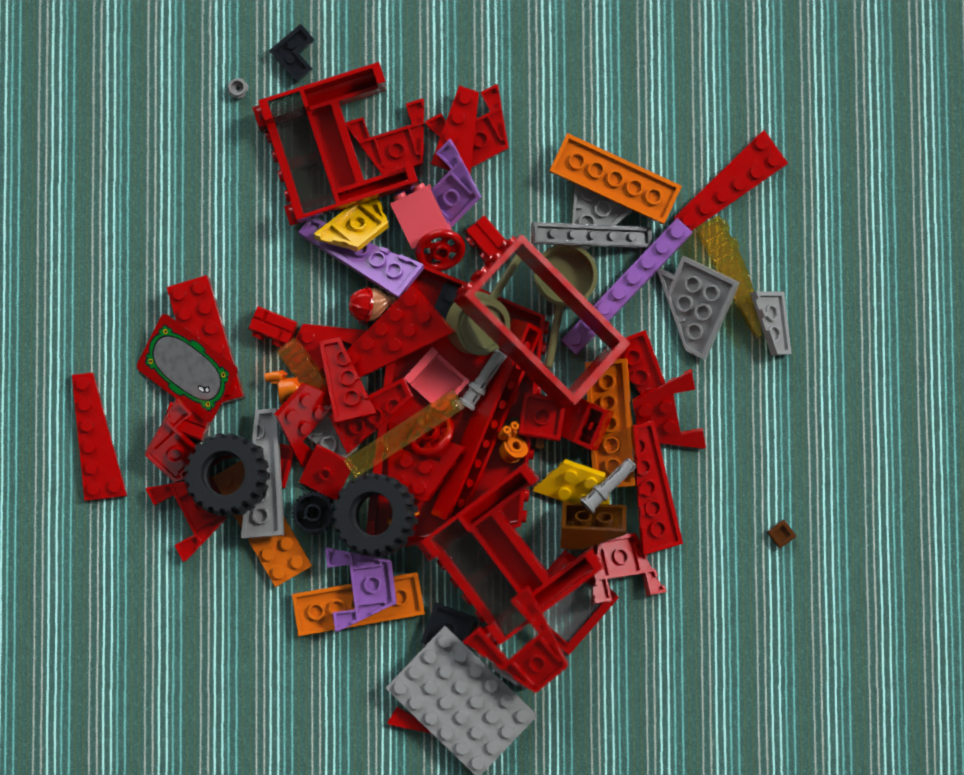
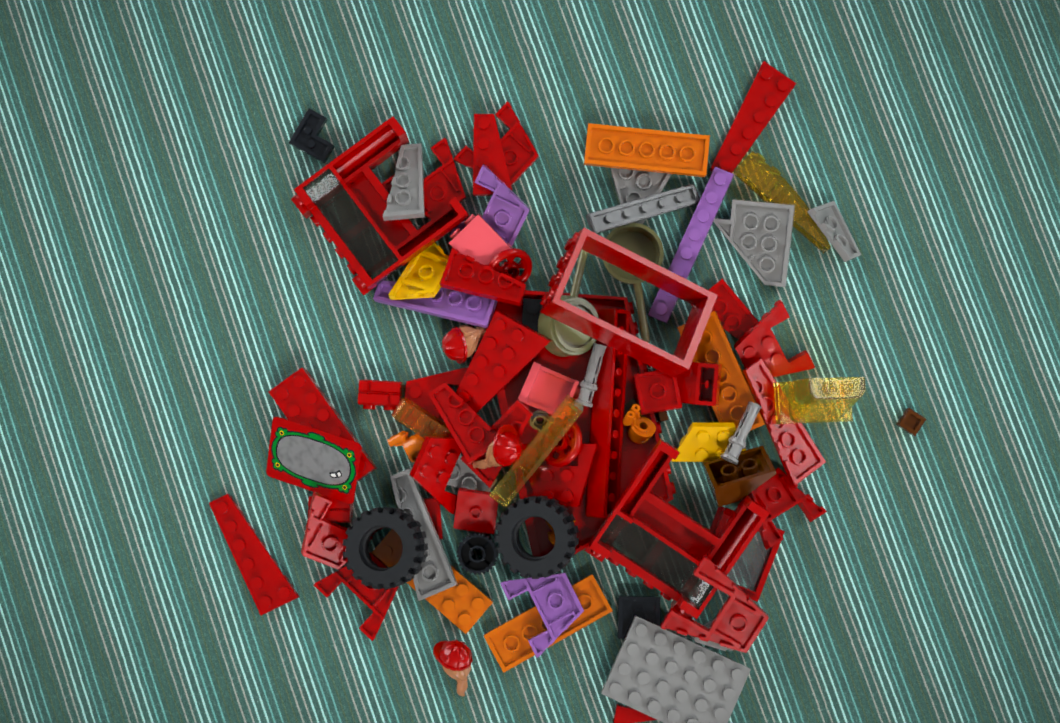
camera: 20 degrees left, 0 degrees up
light grey plate [228,78,248,98] -> none
red brick [465,215,505,262] -> none
none -> light grey wing [383,143,425,221]
none -> red piece [433,639,473,696]
none -> red wing [440,248,526,306]
none -> red piece [473,424,523,469]
none -> dark grey plate [529,410,550,430]
none -> clear yellow windscreen [774,377,865,424]

